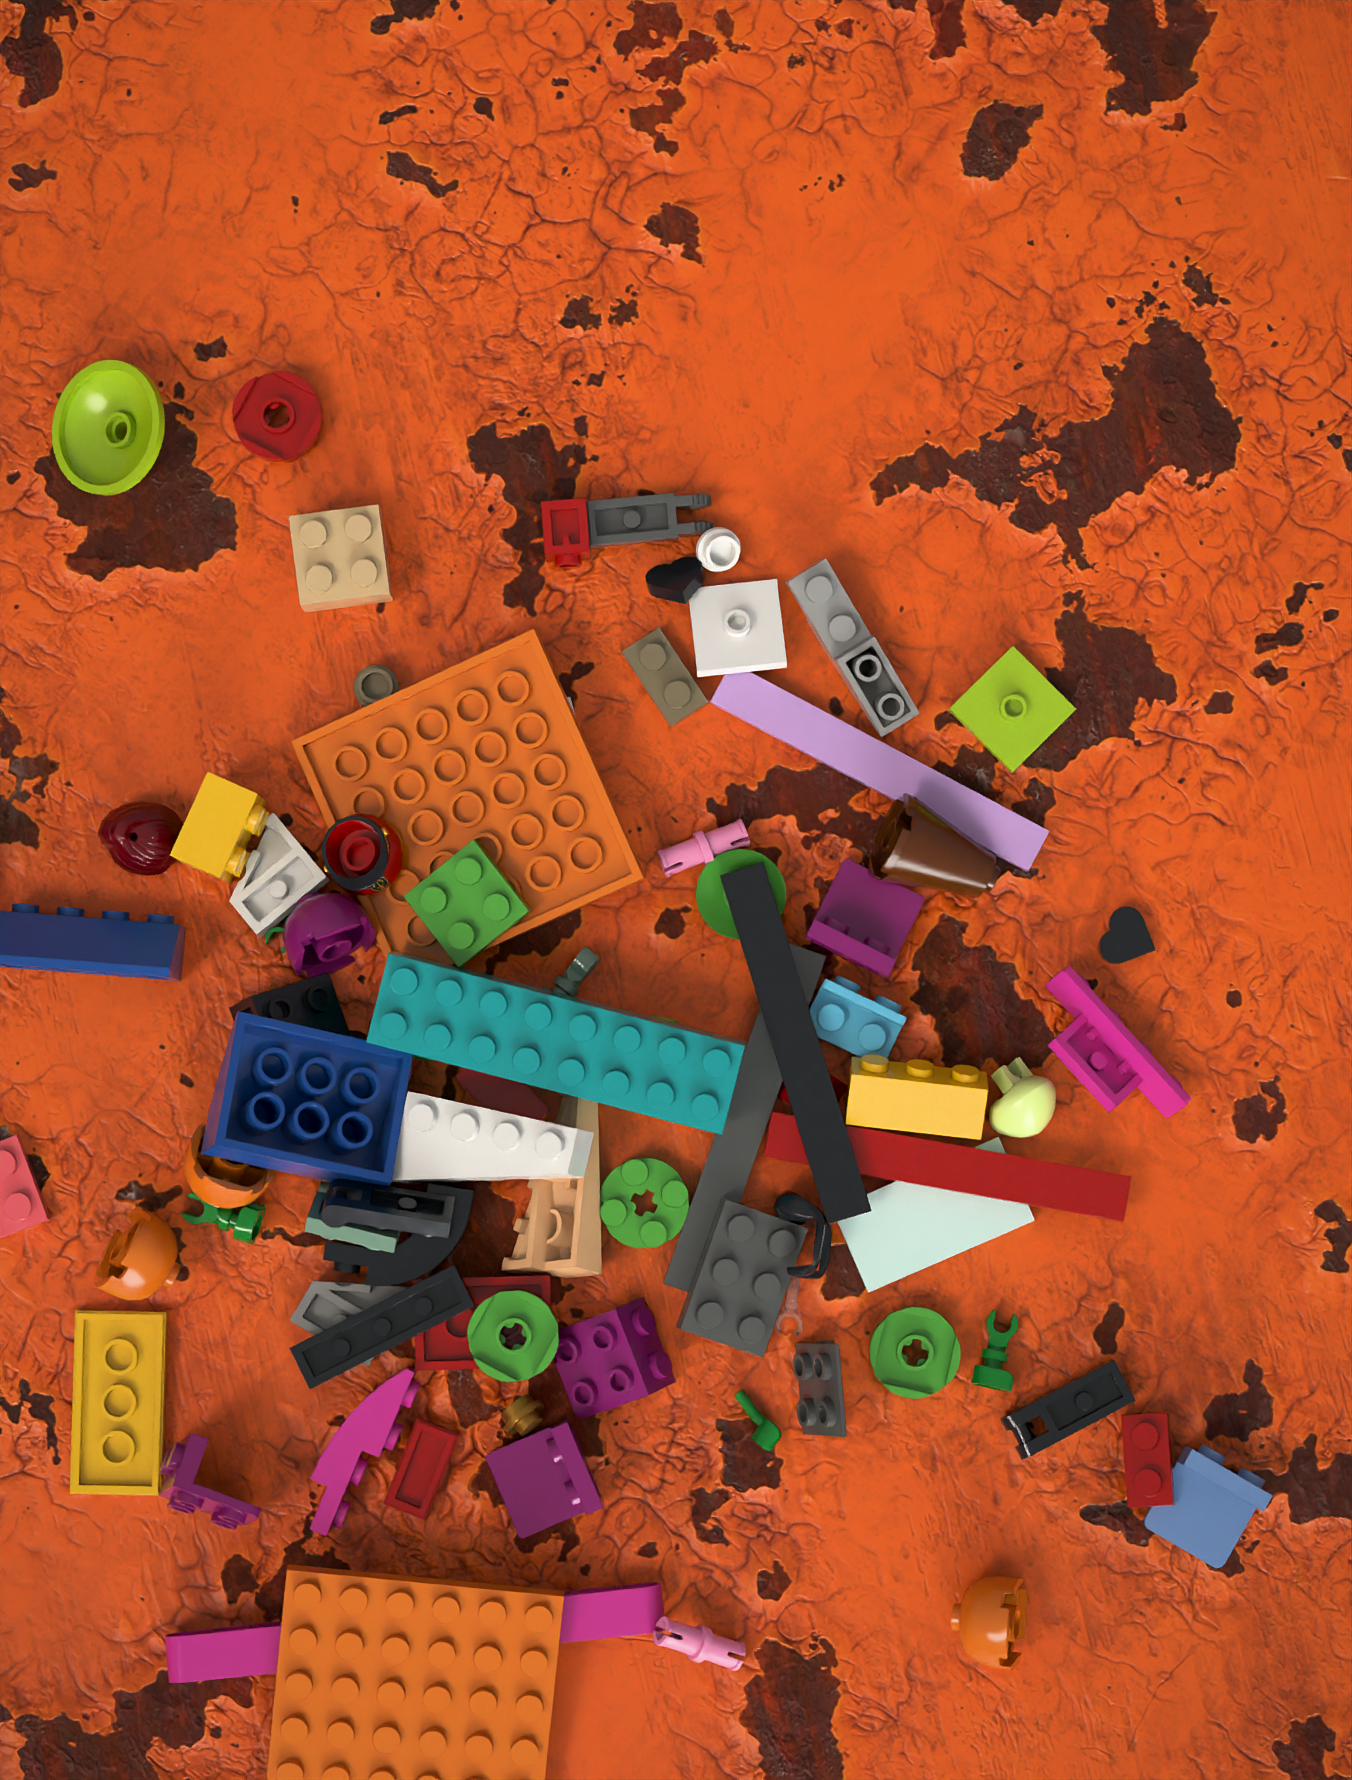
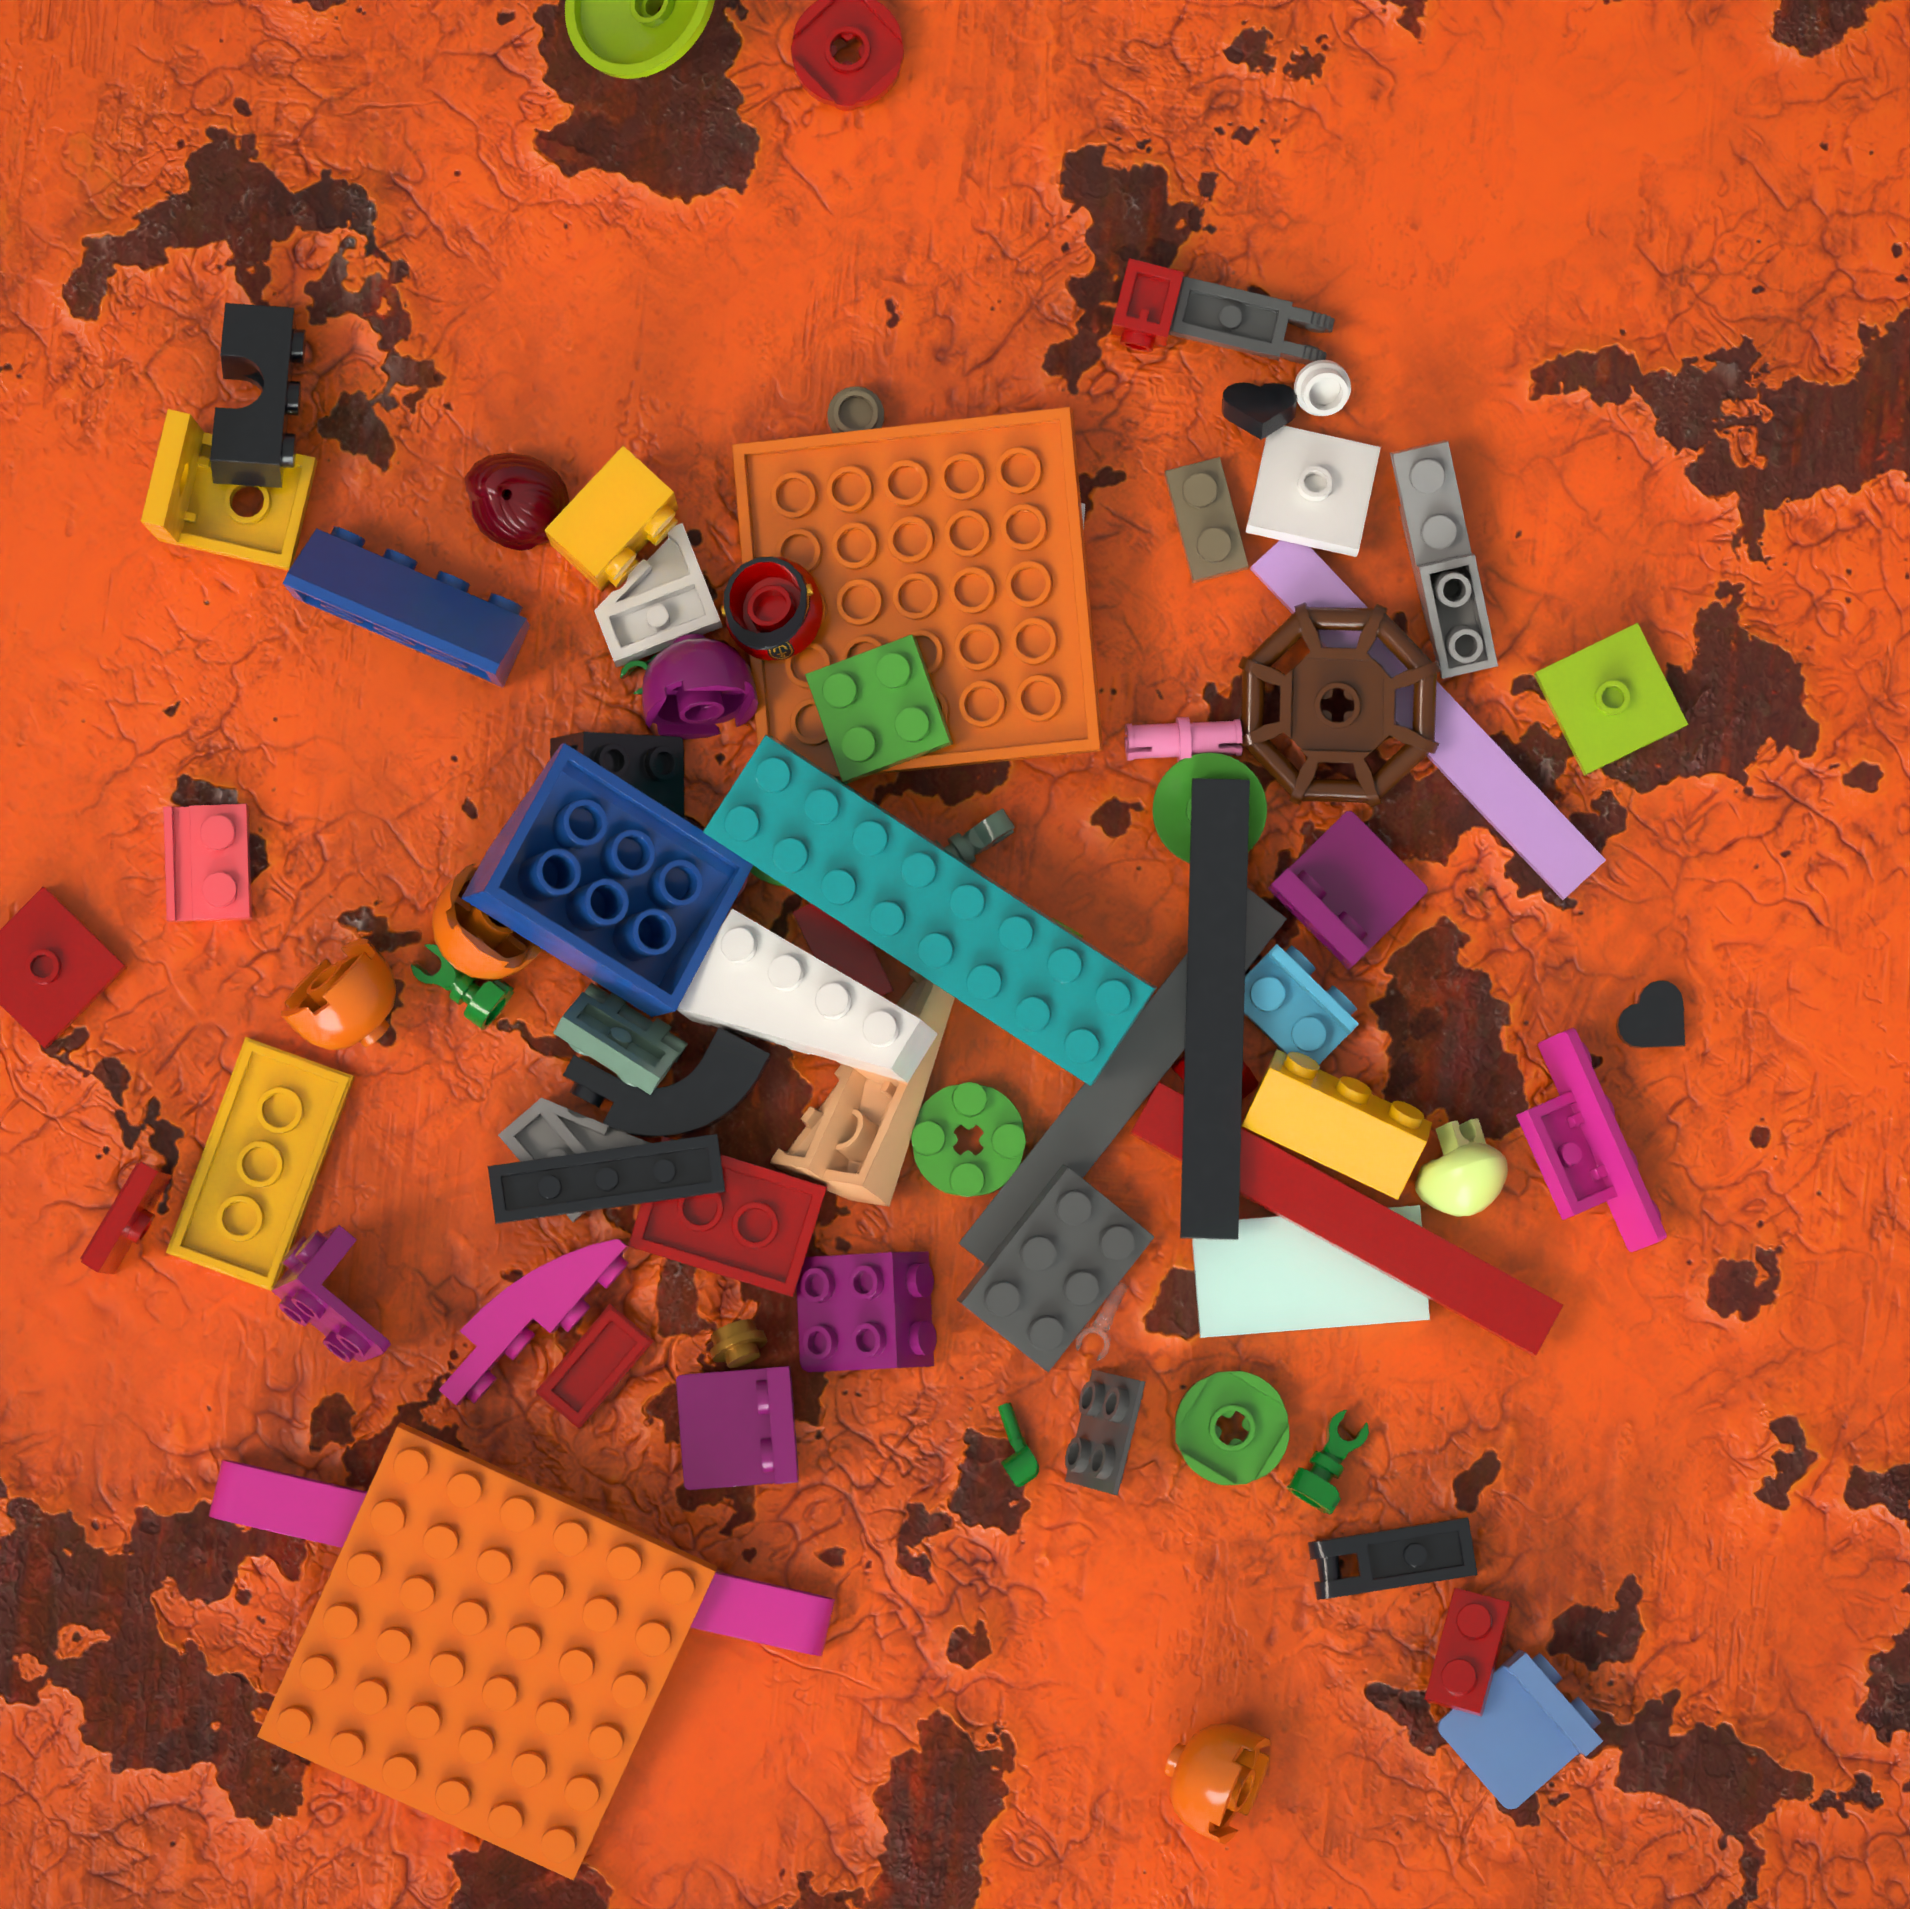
camera: 15 degrees right, 0 degrees up
tan brick [289,504,394,613] -> none
black plate [321,1179,456,1238] -> none
bright green plate [467,1290,559,1382] -> none
bright pink pin [653,1616,746,1671] -> none
black piece [773,1190,832,1280] -> none
reddish brown cone [868,793,1000,897] -> none
none -> red plate [80,1162,173,1275]
none -> reddish brown plate [1238,602,1441,807]

